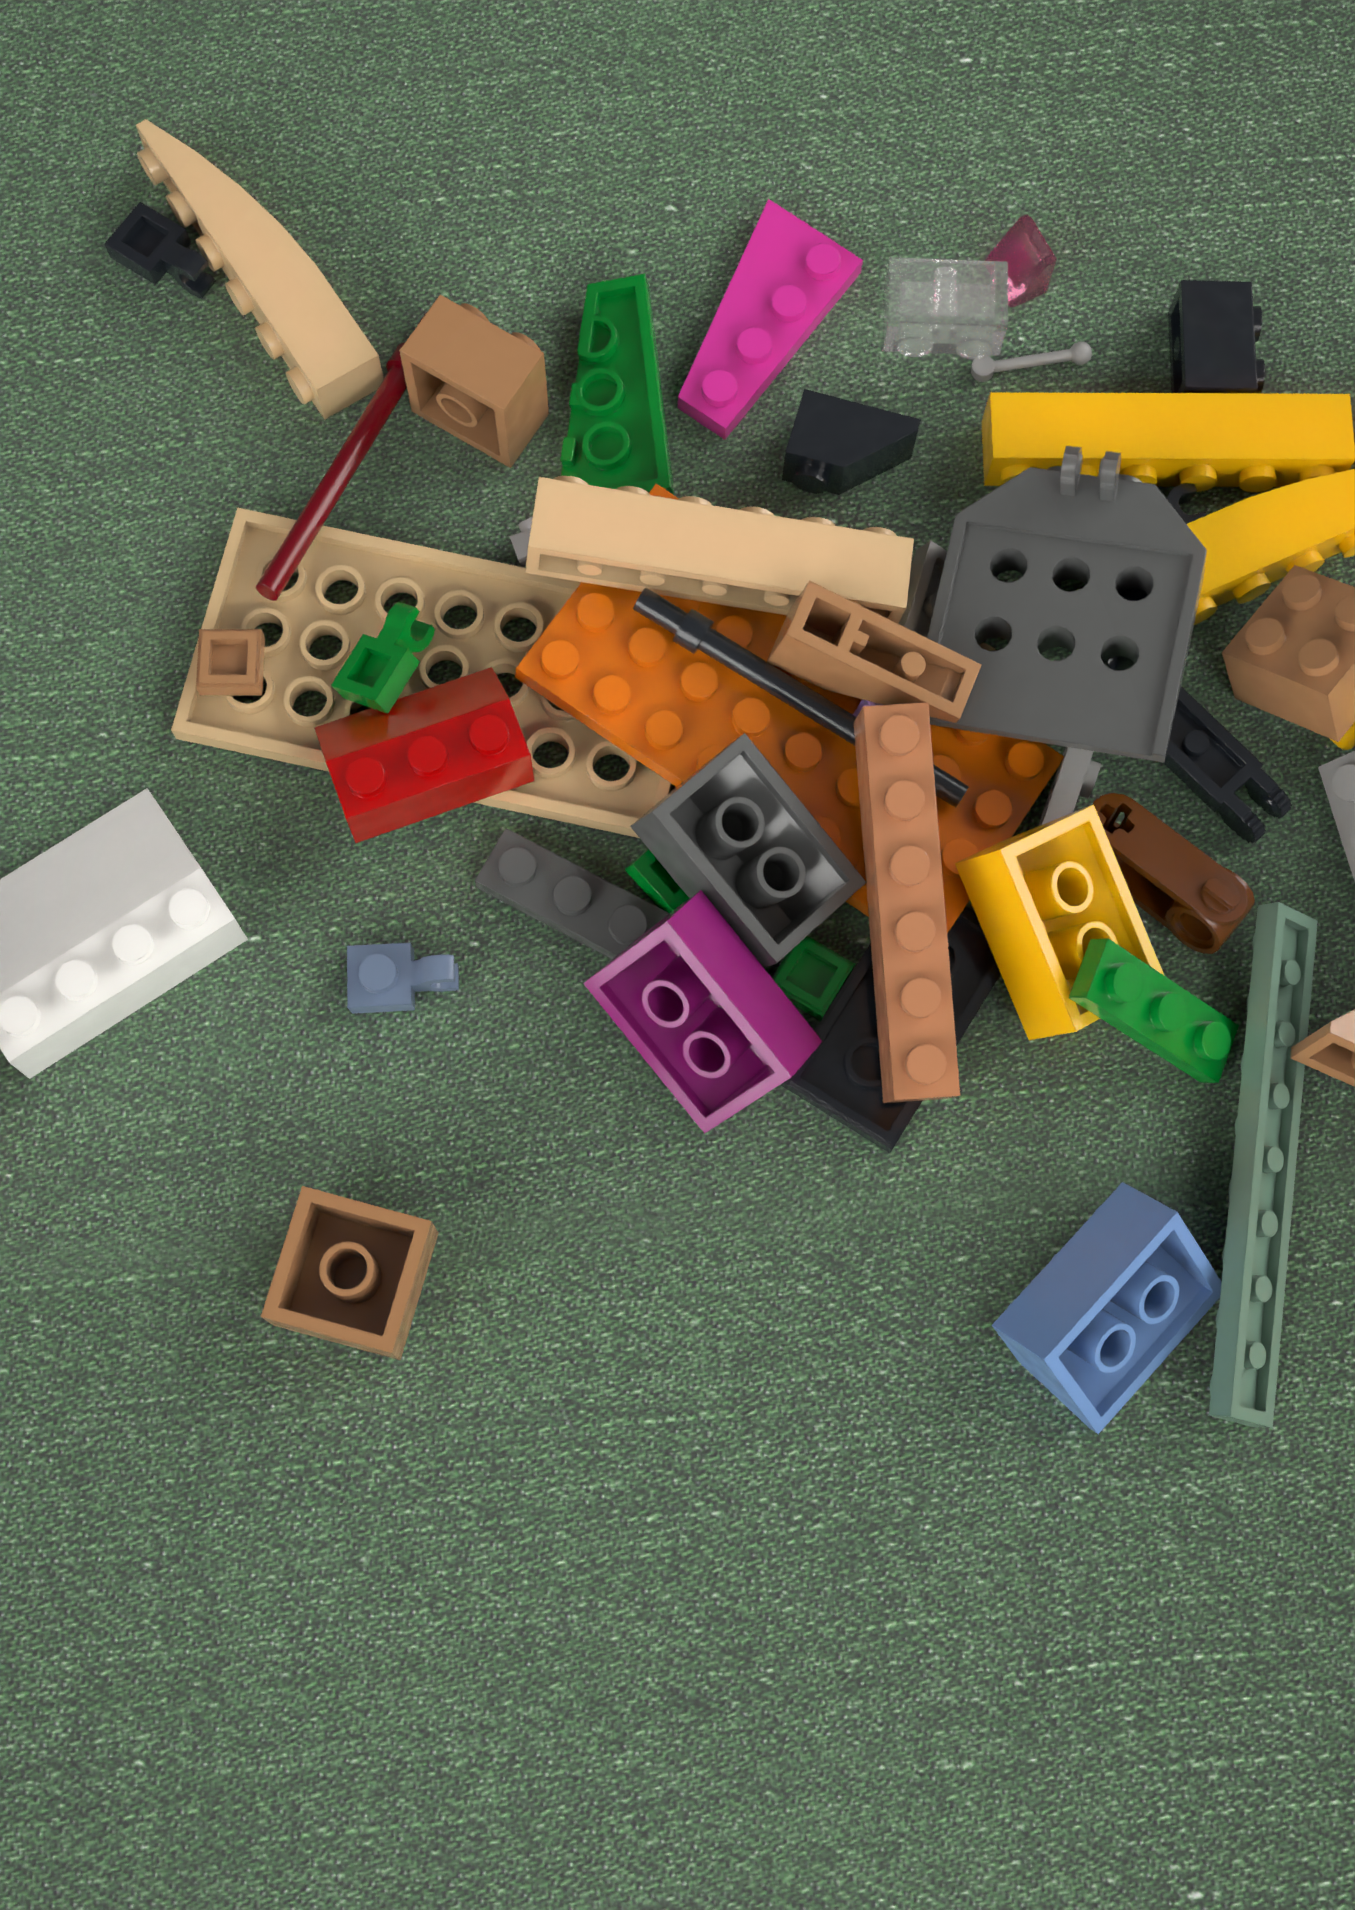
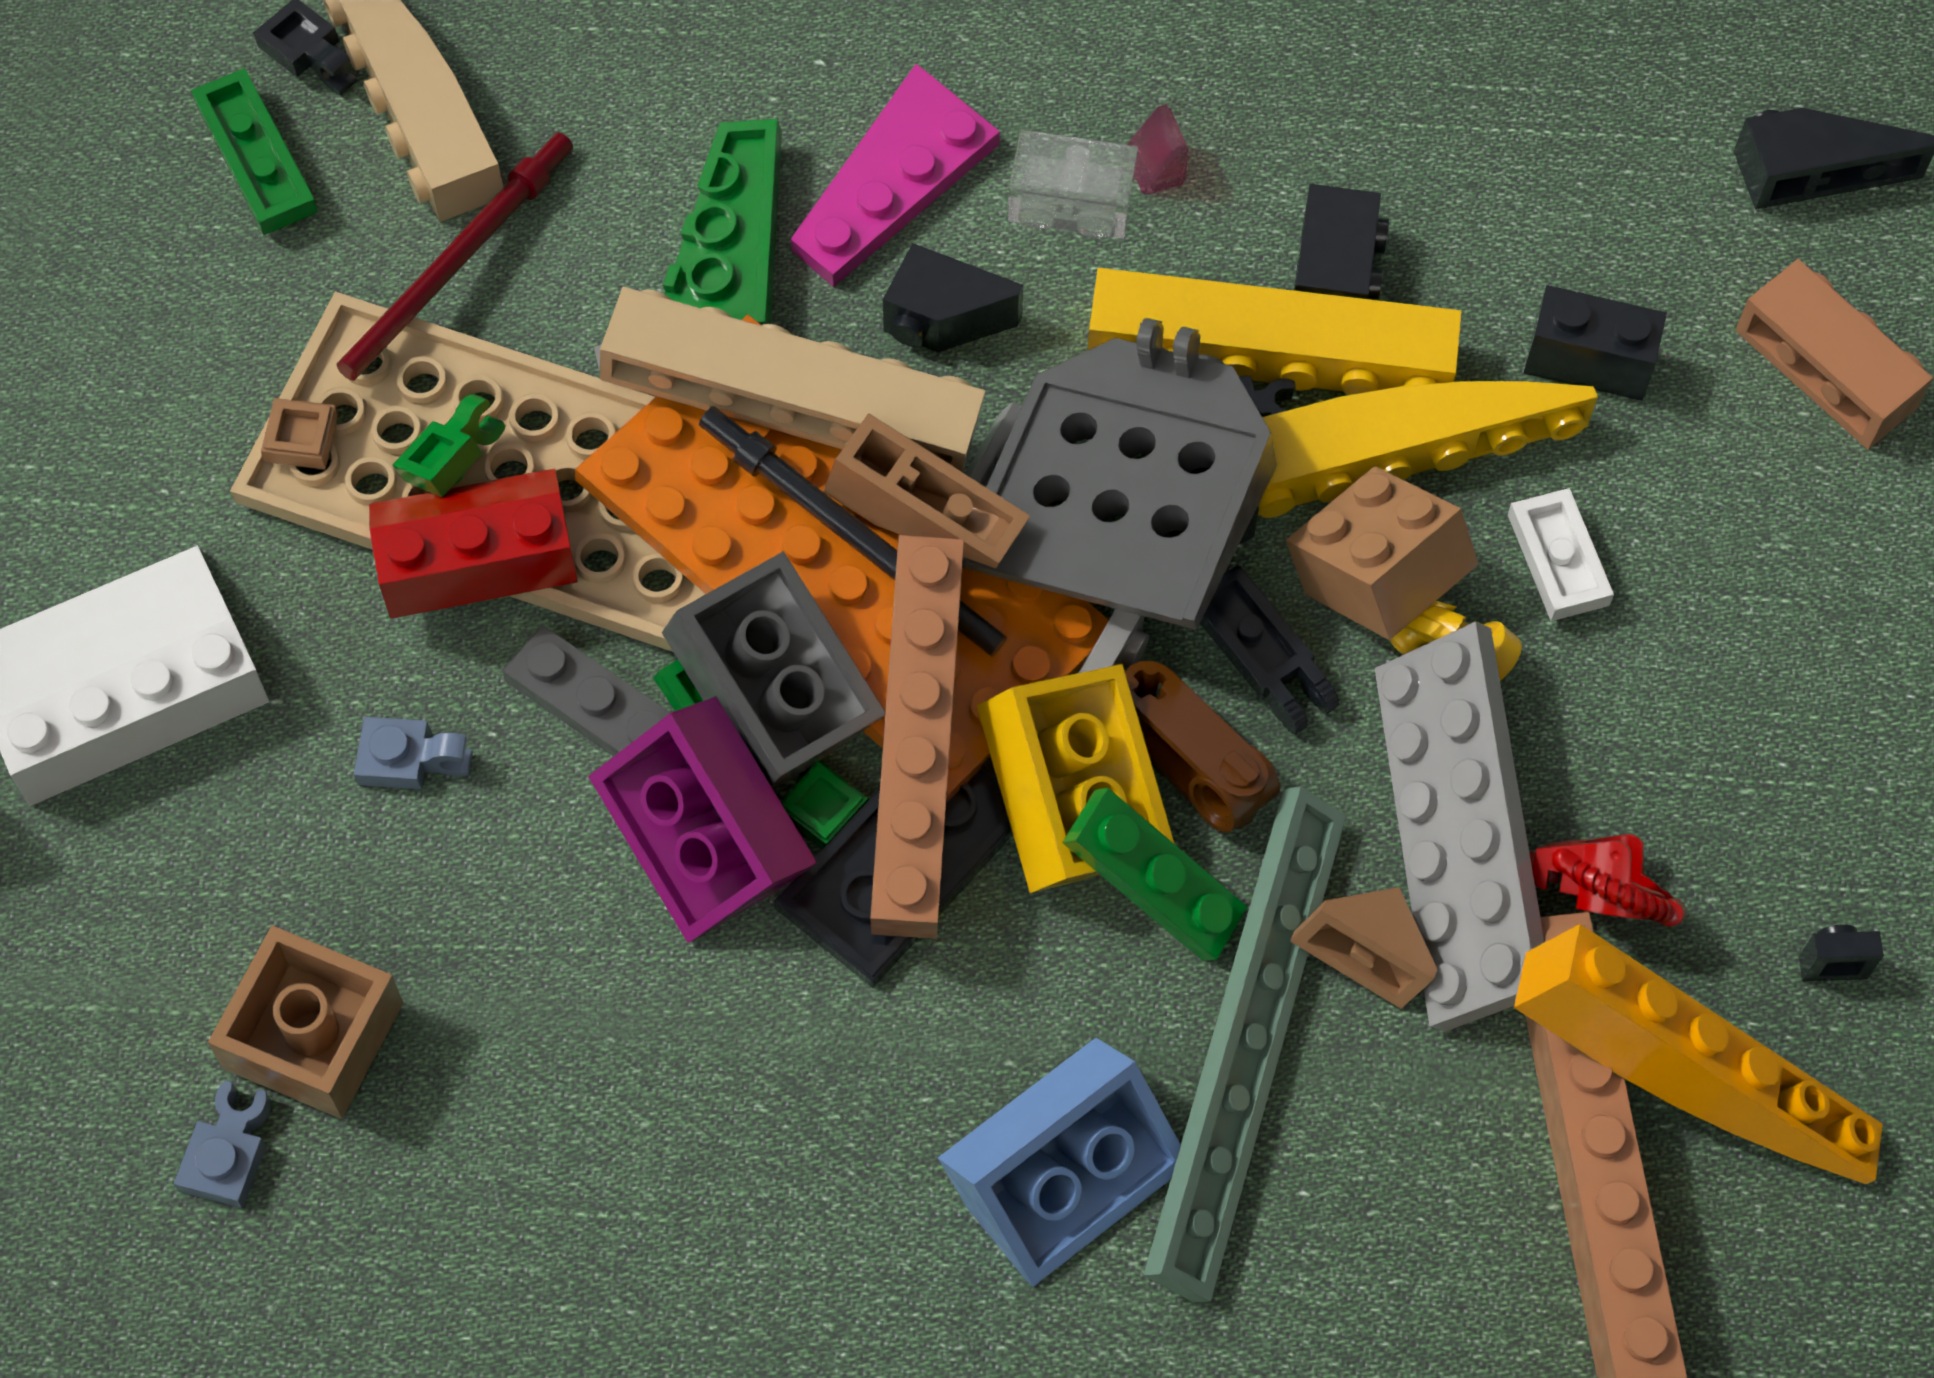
camera: 10 degrees right, 10 degrees down
medium nougat brick [399,295,549,468] -> none
light grey hinge [971,341,1092,382] -> none
none -> sand blue plate [174,1080,271,1209]
none -> green plate [190,68,318,236]

